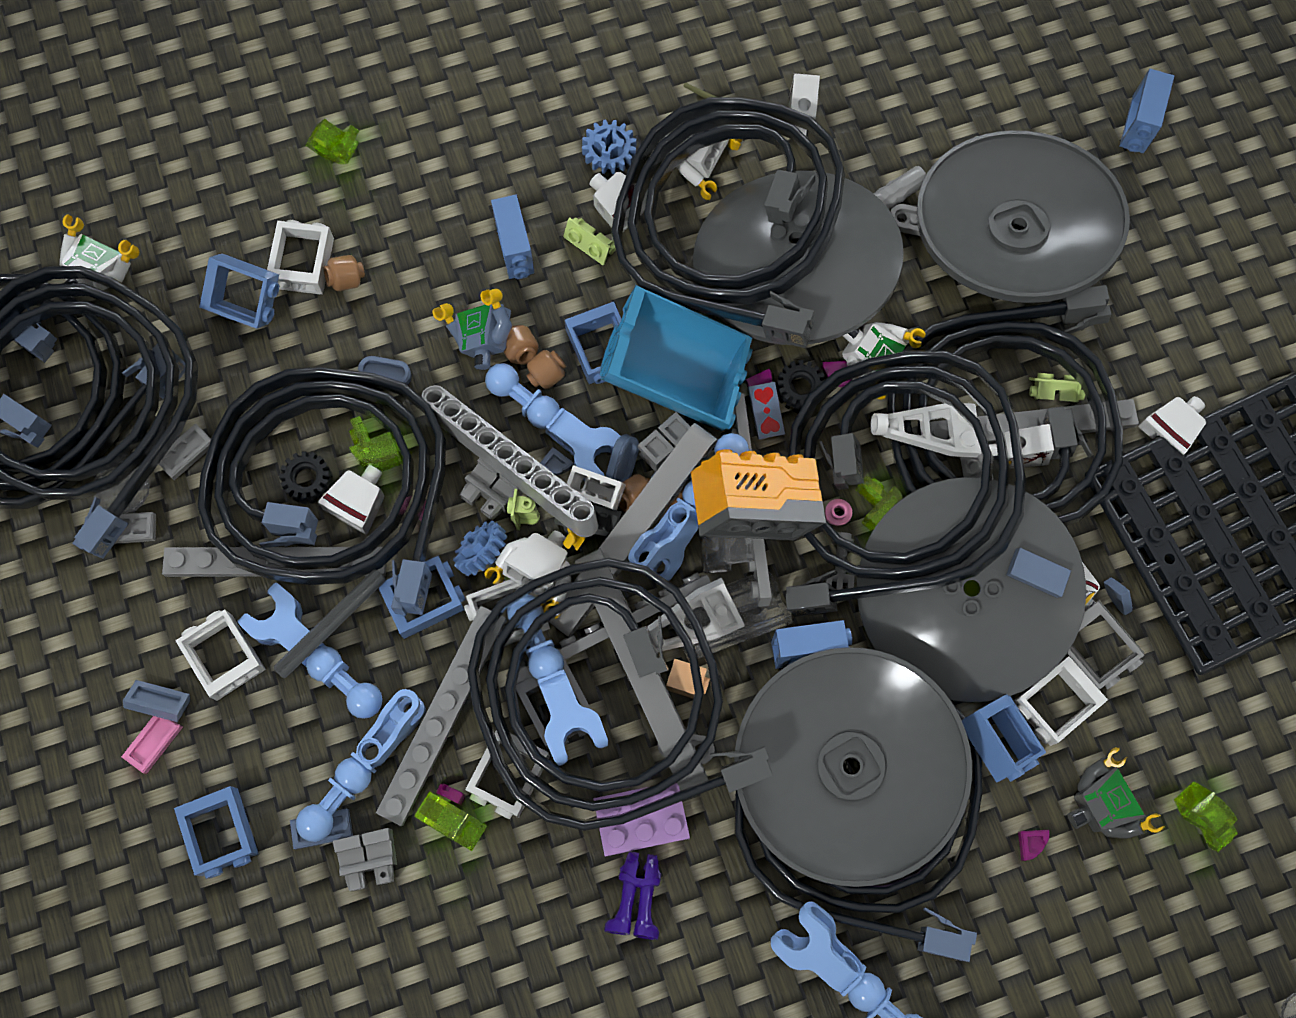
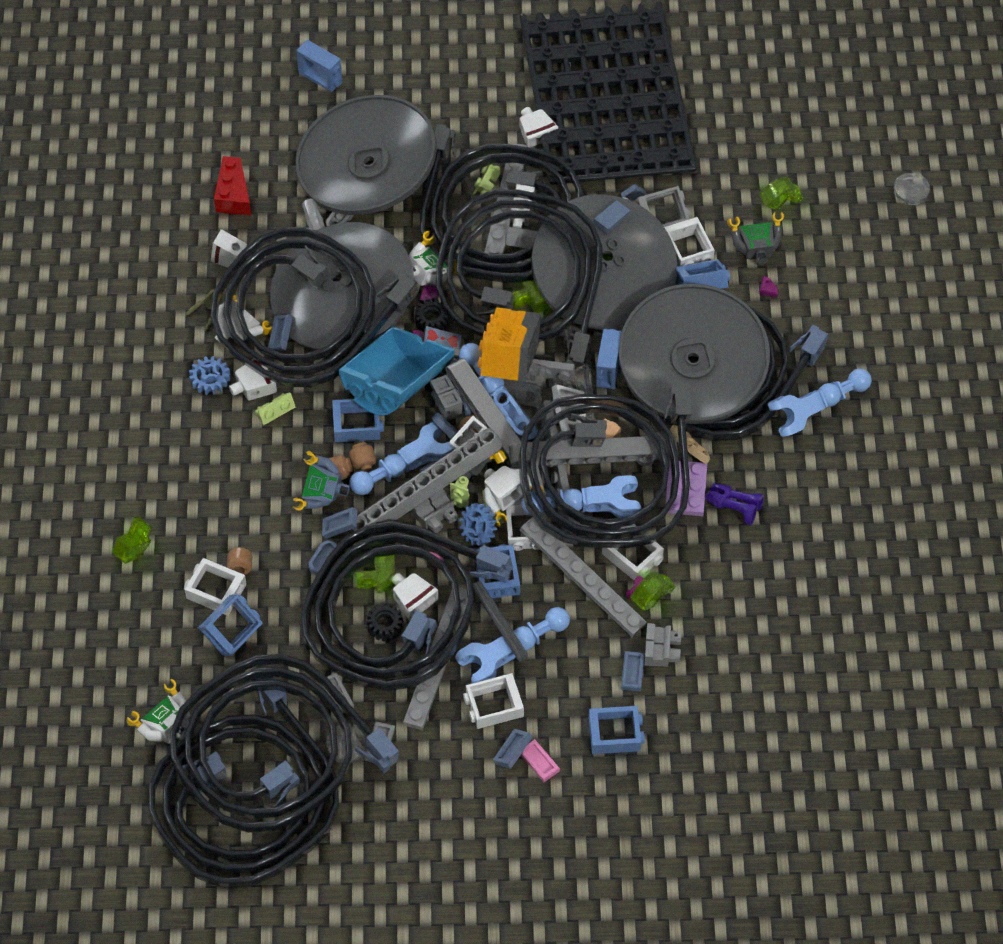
camera: 70 degrees left, 15 degrees down
light blue piece [296,689,426,842] -> none
medium blue window [491,194,534,279] -> none
white plate [871,403,981,457] -> none
none -> red wedge [214,156,251,215]
none -> sand blue tile [268,314,293,352]
none -> sand blue tile [322,507,357,539]
none -> tan tile [670,425,710,464]

